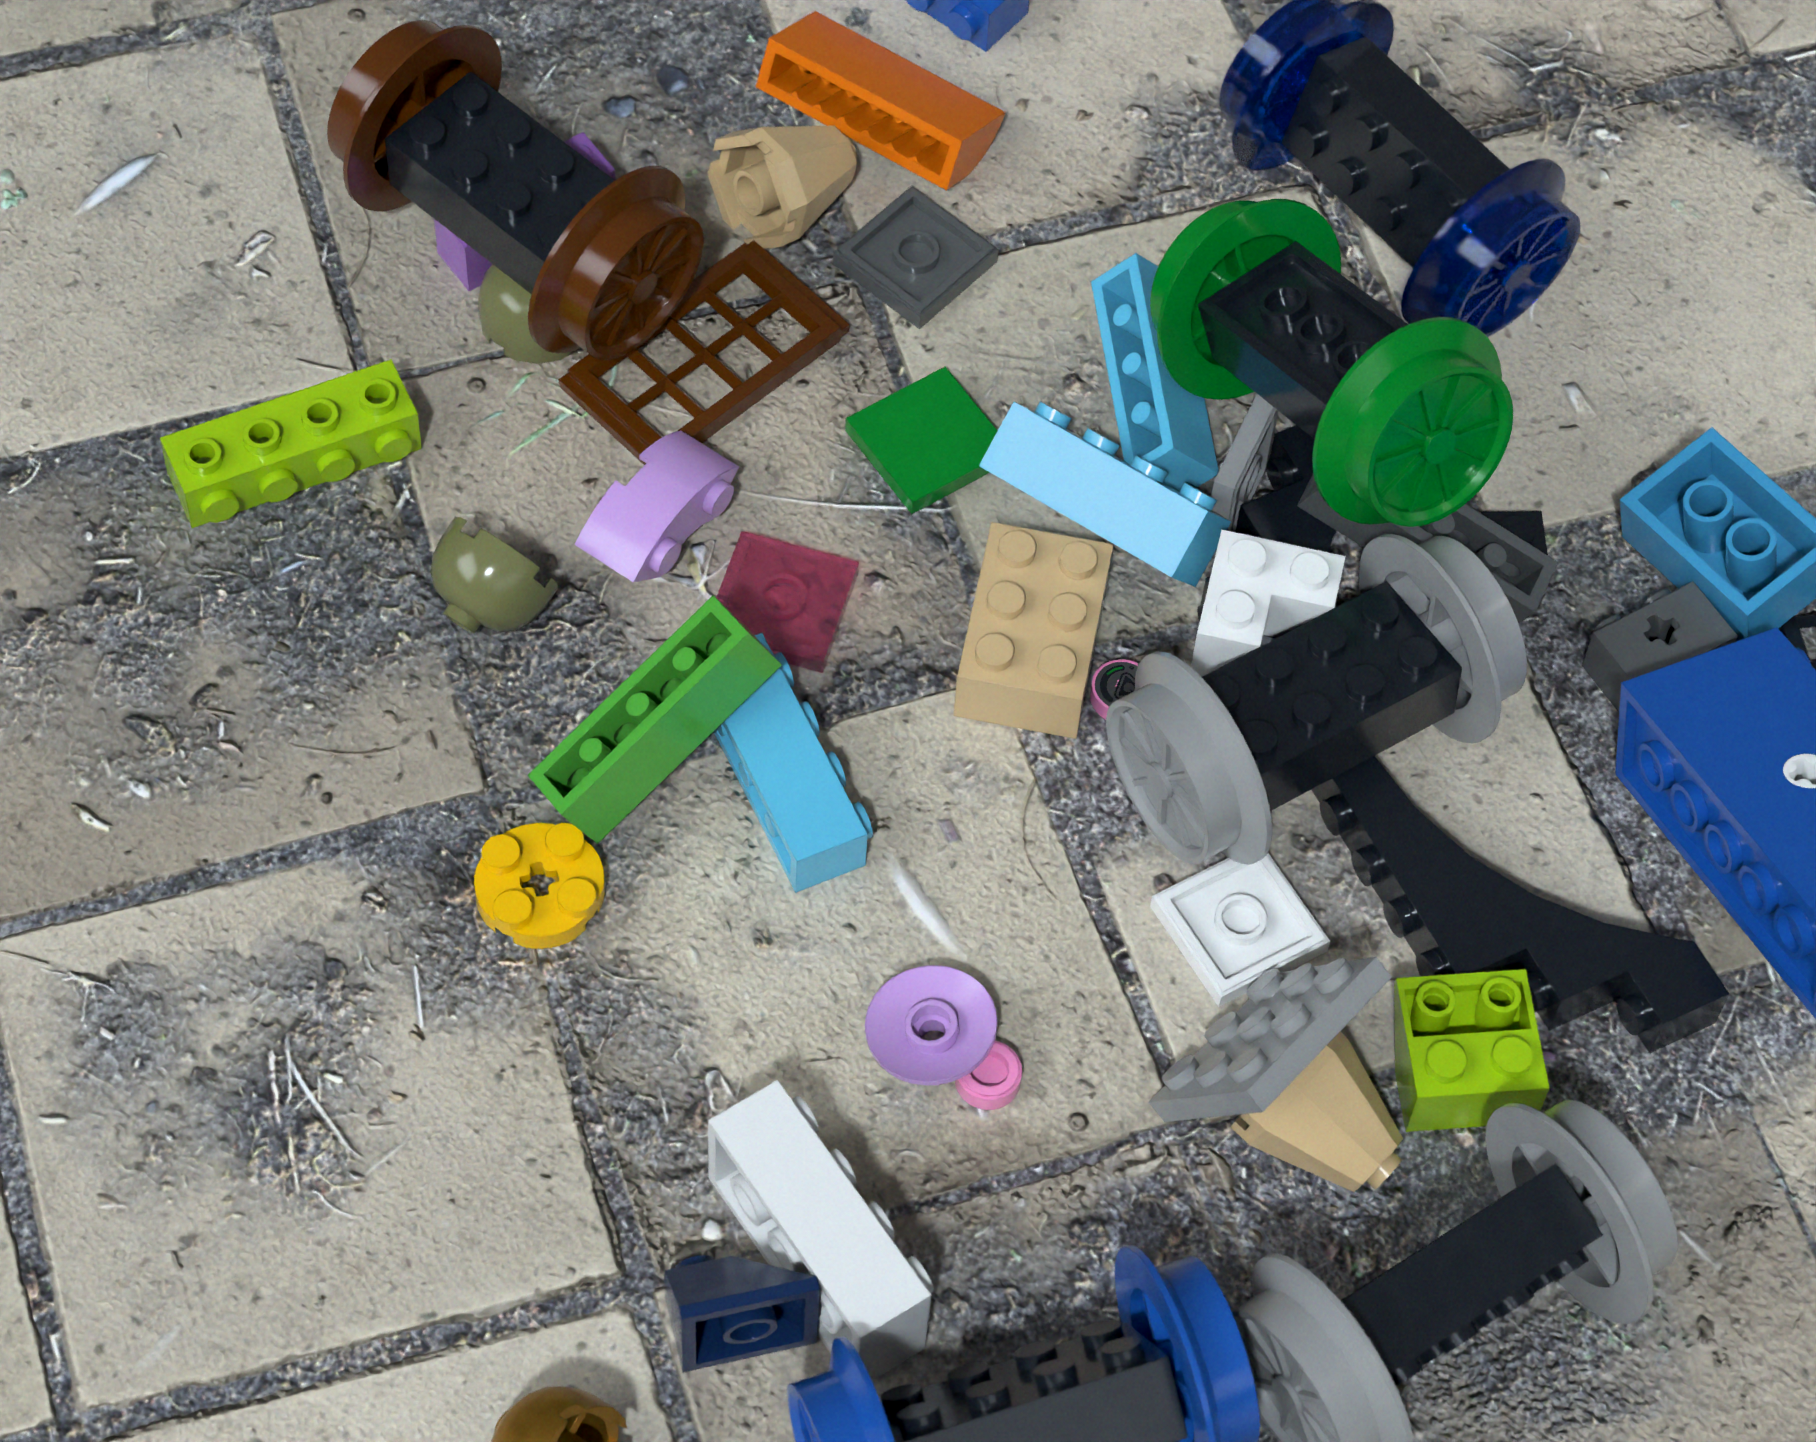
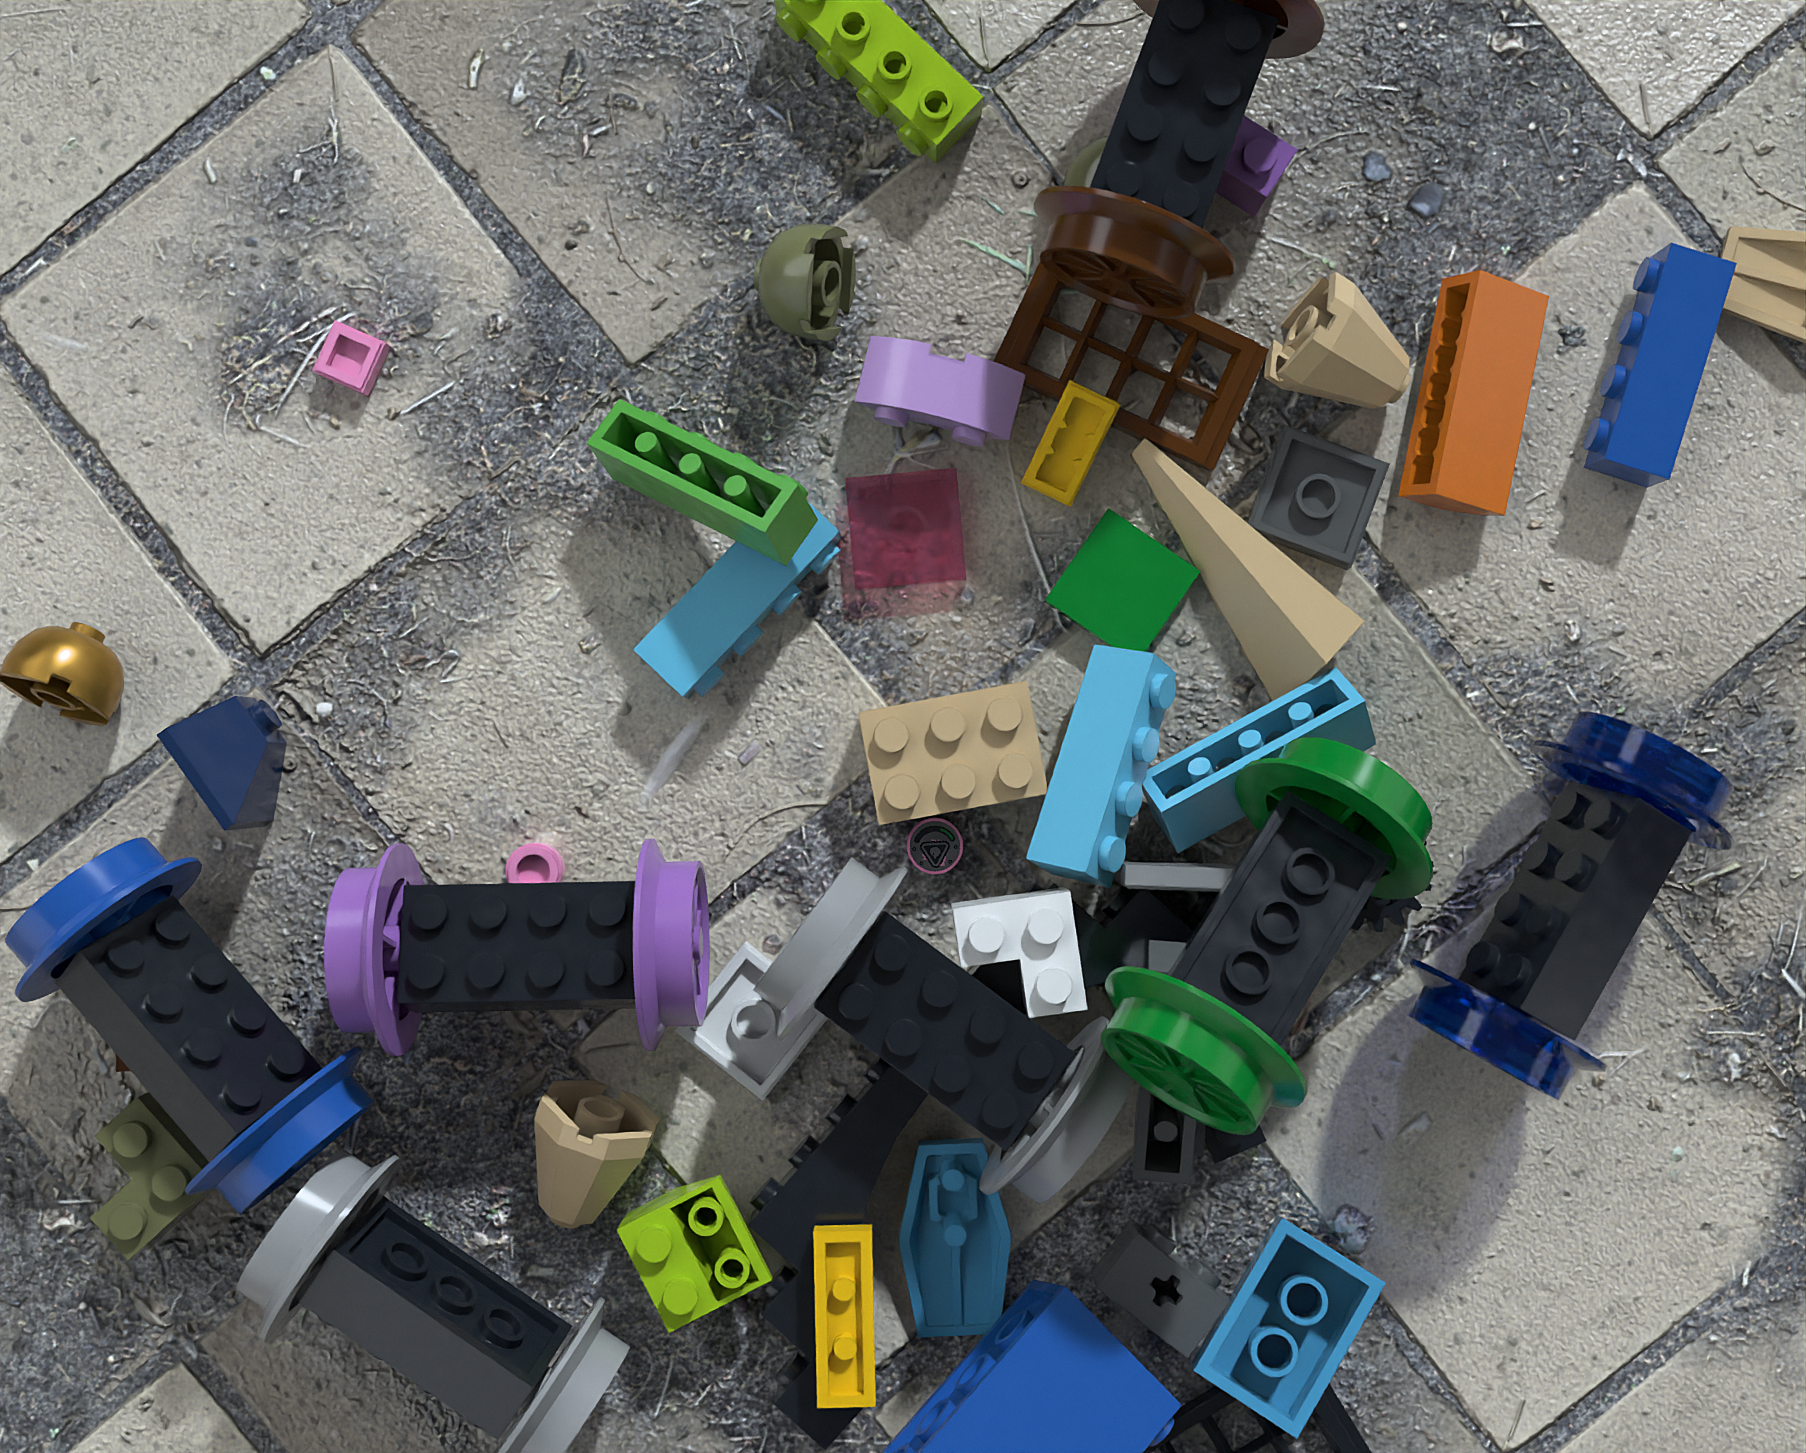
camera: 75 degrees right, 30 degrees up
yellow plate [474,823,605,949] -> none
white brick [708,1080,933,1381] -> none
lavender dish [865,965,997,1085] -> none
light grey plate [1149,957,1392,1122] -> none
none -> bright pink tile [312,320,391,397]
none -> brick [324,838,710,1056]
none -> yellow plate [813,1224,876,1408]
none -> dark azure piece [898,1138,1012,1337]
none -> yellow plate [1021,379,1121,507]
none -> tan wedge [1130,438,1365,702]

